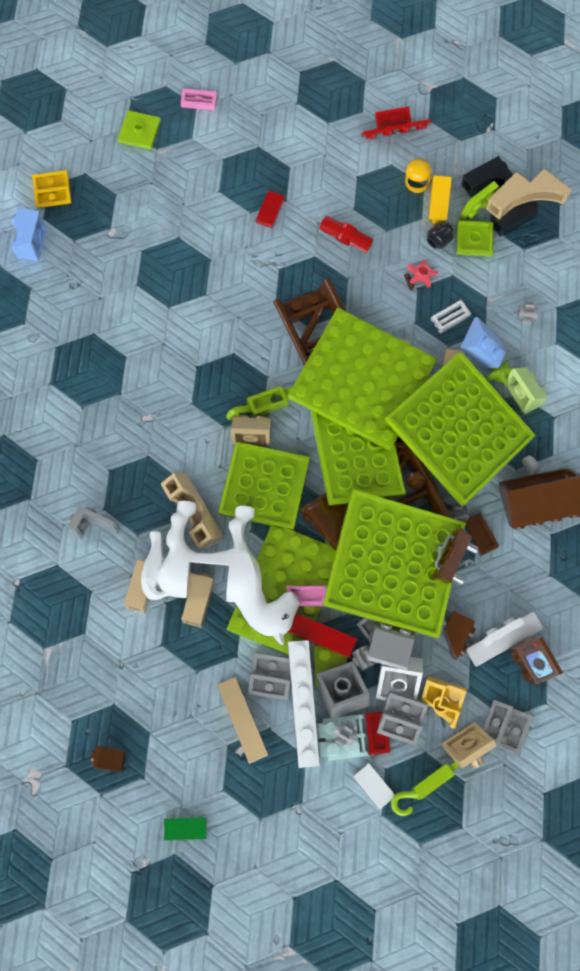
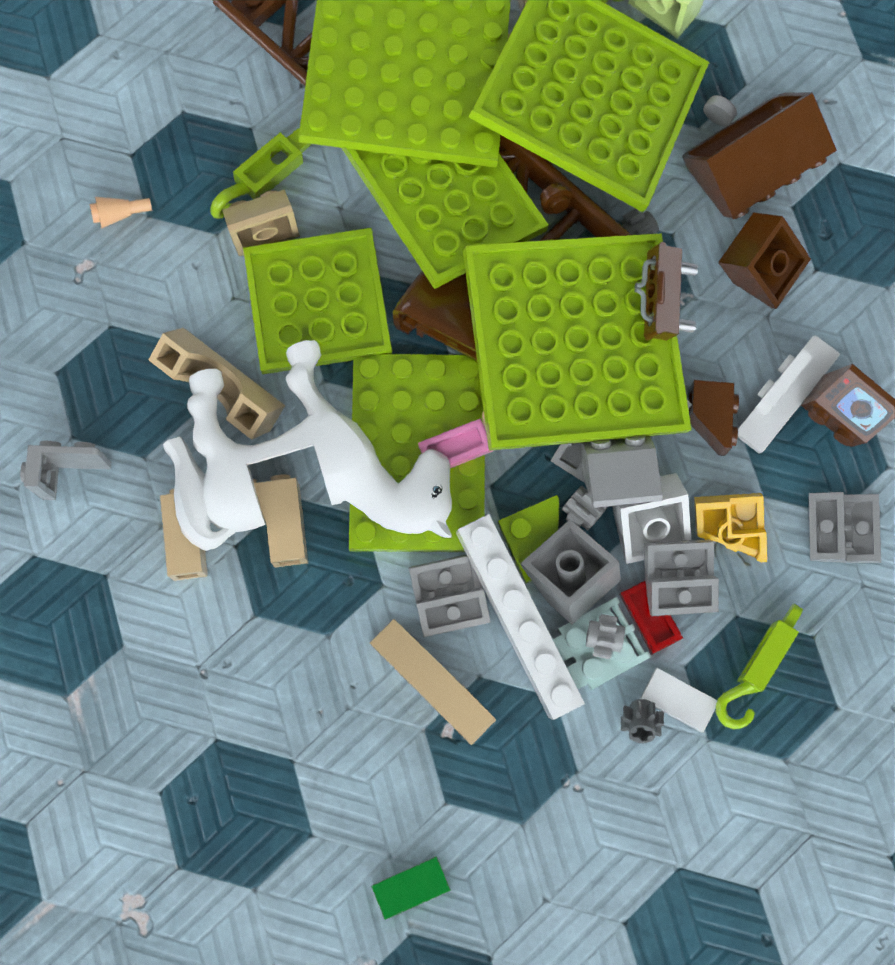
camera: 20 degrees left, 5 degrees up
reddish brown slope [90,746,127,773] -> none
red tile [288,613,357,658] -> none
tan tile [441,722,497,769] -> none
reddish brown tile [465,513,499,556] -> none
none -> light nougat cone [90,196,152,229]
none -> dark grey gear [621,699,664,743]
none -> reddish brown slope [718,212,811,309]

